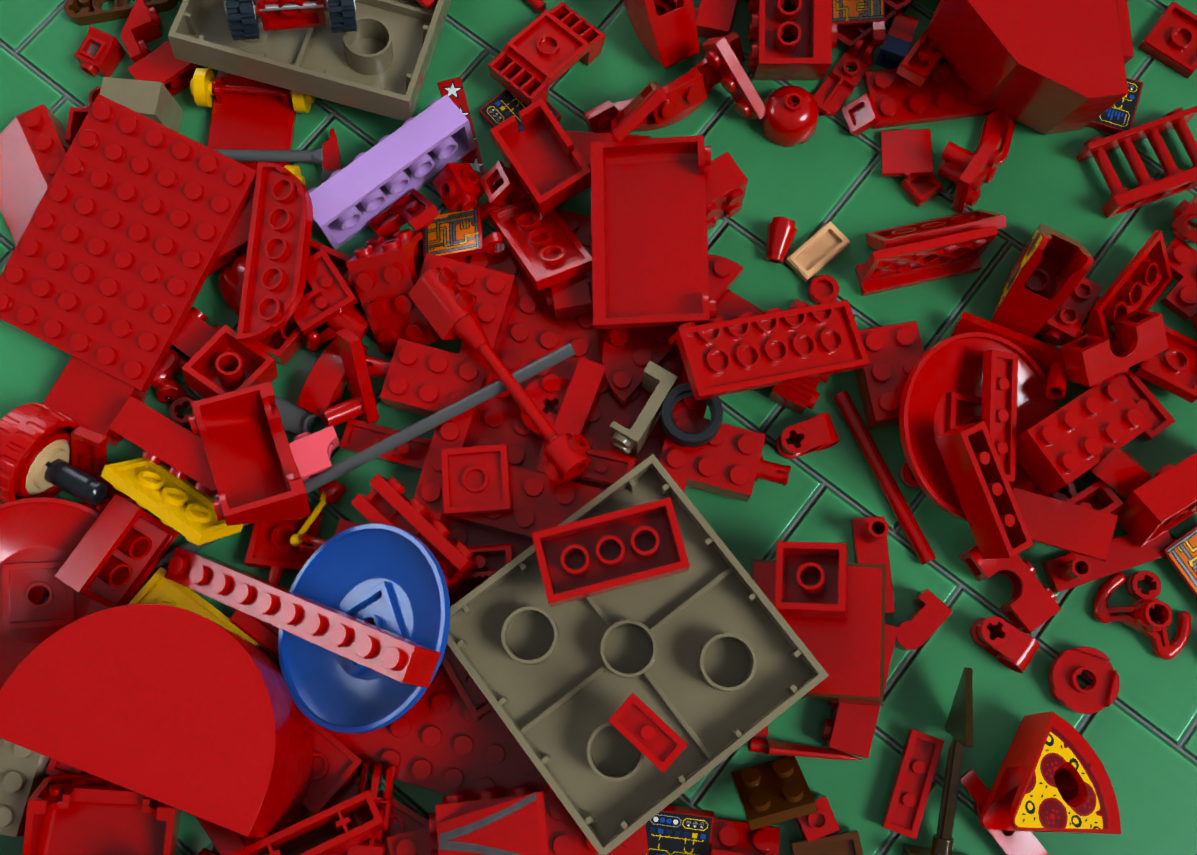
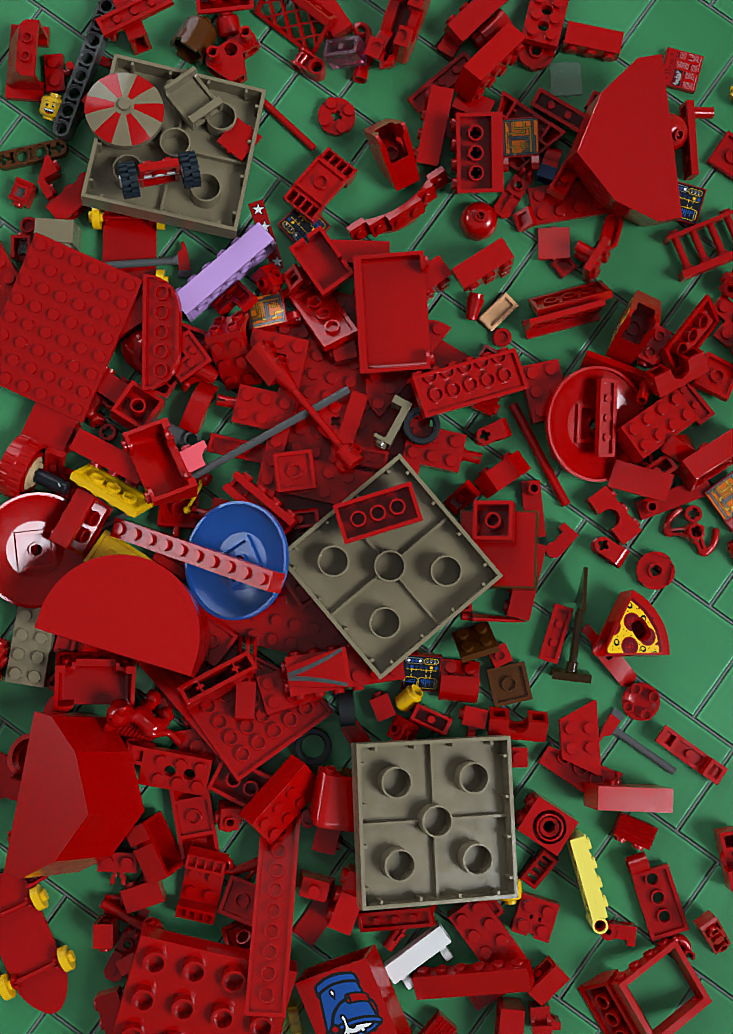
camera: 10 degrees left, 10 degrees up
red piece [320,328,380,428] -> none
red panel [608,693,688,773] -> none
red tile [611,81,667,142] -> none
red plate [701,36,766,120] -> none
red brick [934,421,1034,559] -> none
none -> red slope [443,479,481,516]
none -> red brick [452,237,514,292]
none -> red brick [474,450,531,499]

